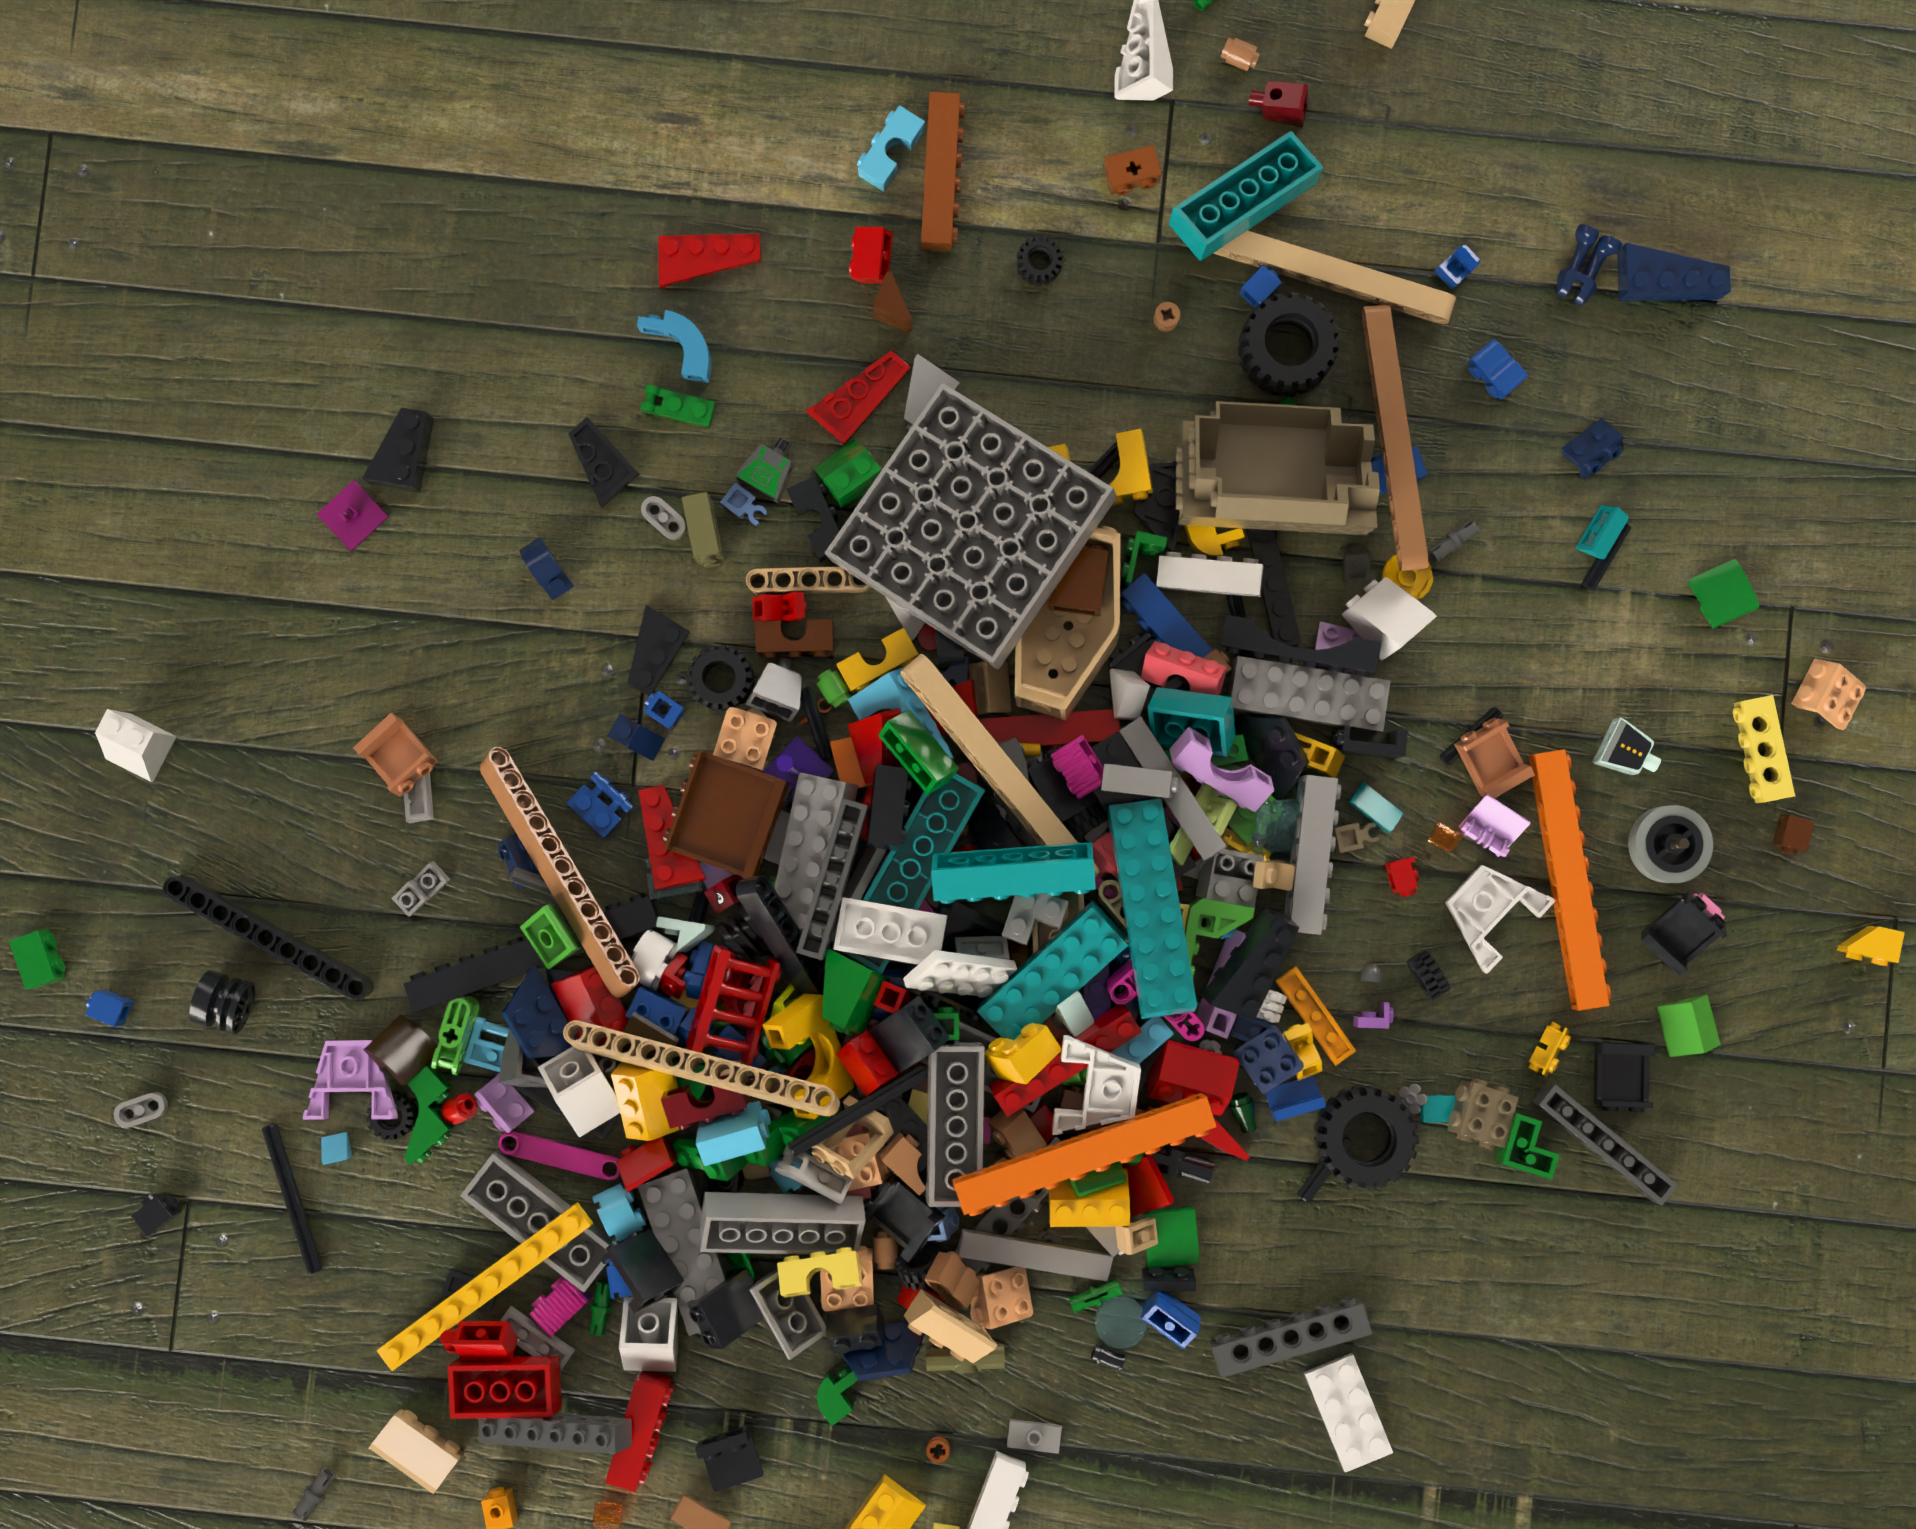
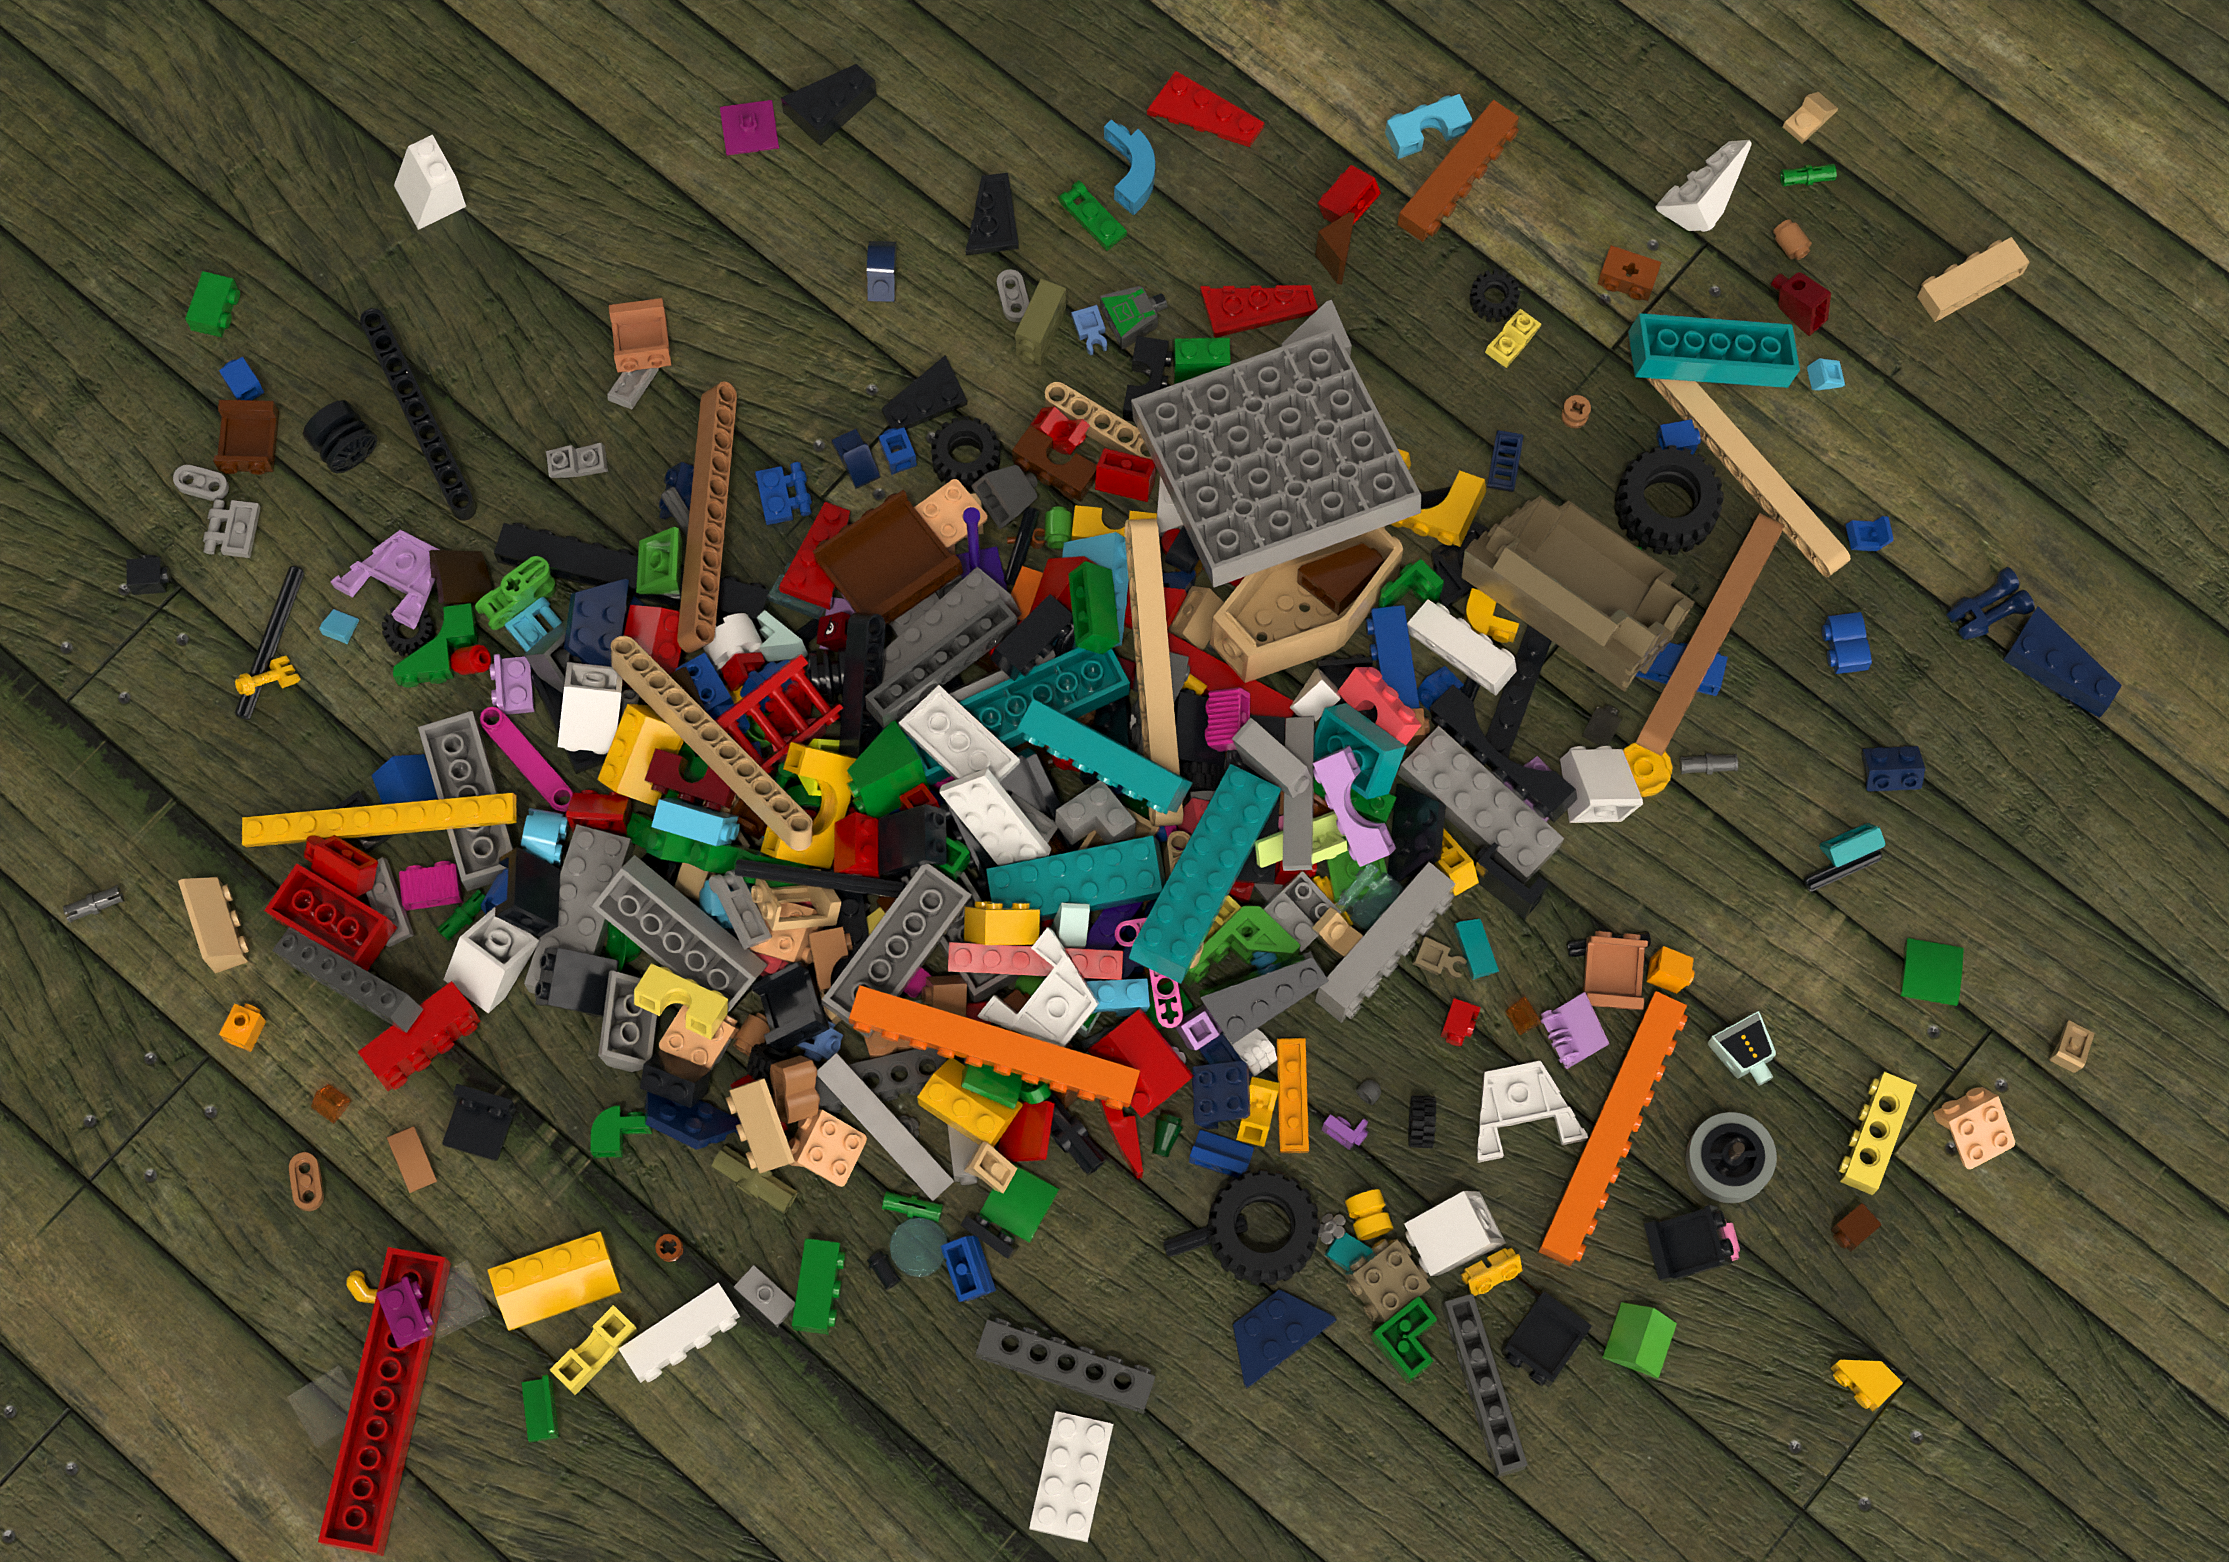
camera: 30 degrees right, 15 degrees down
none -> light grey plate [203,499,261,558]
none -> reddish brown panel [213,400,279,475]
none -> yellow hinge [235,656,301,696]
none -> blue slope [371,754,438,805]
none -> green brick [792,1238,846,1335]
none -> red brick [1095,448,1156,502]
none -> dark blue wing [1232,1289,1336,1389]
none -> yellow wheel [1345,1189,1394,1241]
none -> white slope [1404,1191,1506,1276]
none -> blue bracket [1417,666,1464,711]
none -> light yellow slope [1485,309,1541,368]
none -> dark blue slope [1487,430,1524,492]
none -> light orange brick [1646,946,1695,994]
none -> medium azure slope [1807,358,1845,390]
none -> tan slope [2049,1020,2095,1073]

